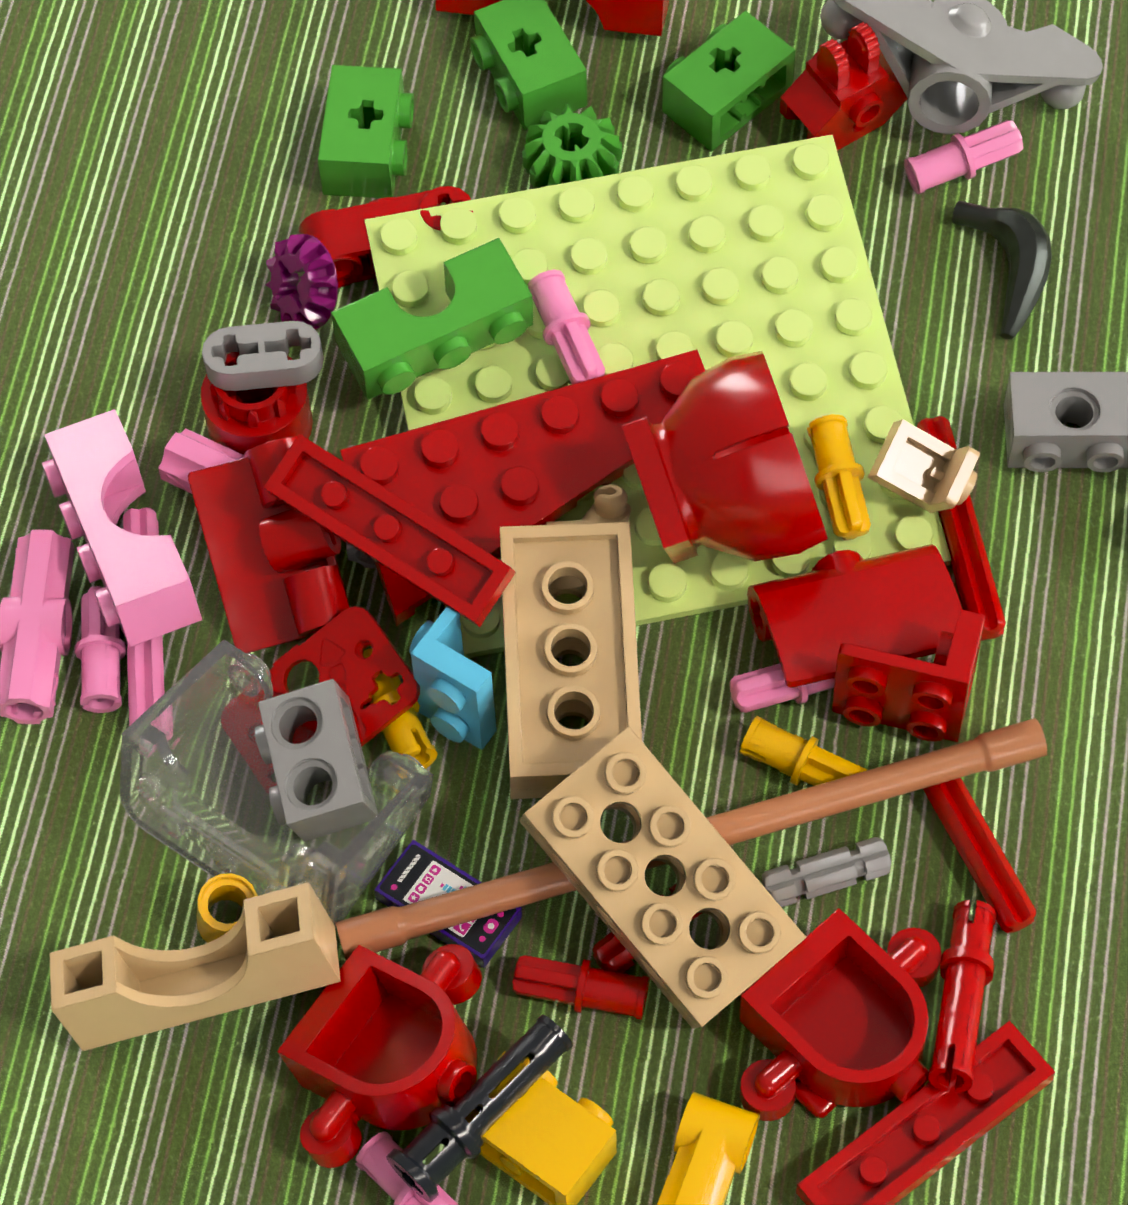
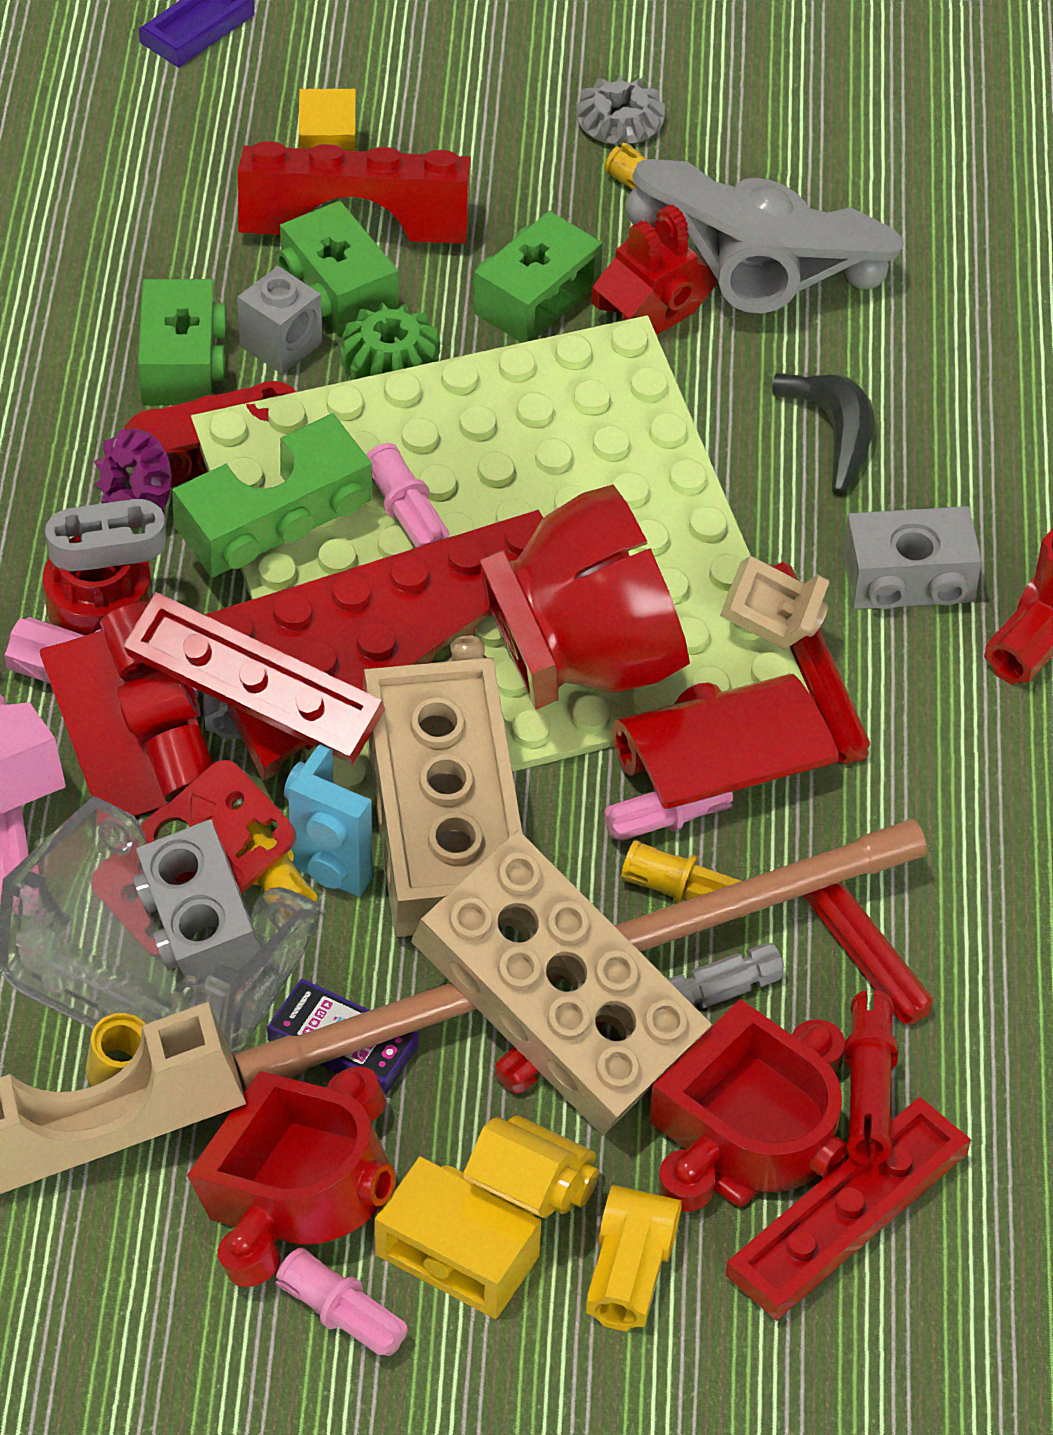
camera: 10 degrees left, 10 degrees down
black pin [386,1014,573,1202] -> none
red axle [512,955,650,1020] -> none
yellow axle [807,414,871,540] -> none
red bracket [832,609,986,742] -> none
bright pink axle [904,120,1023,194] -> none
none -> light grey brick [237,266,322,375]
none -> yellow brick [463,1115,600,1218]

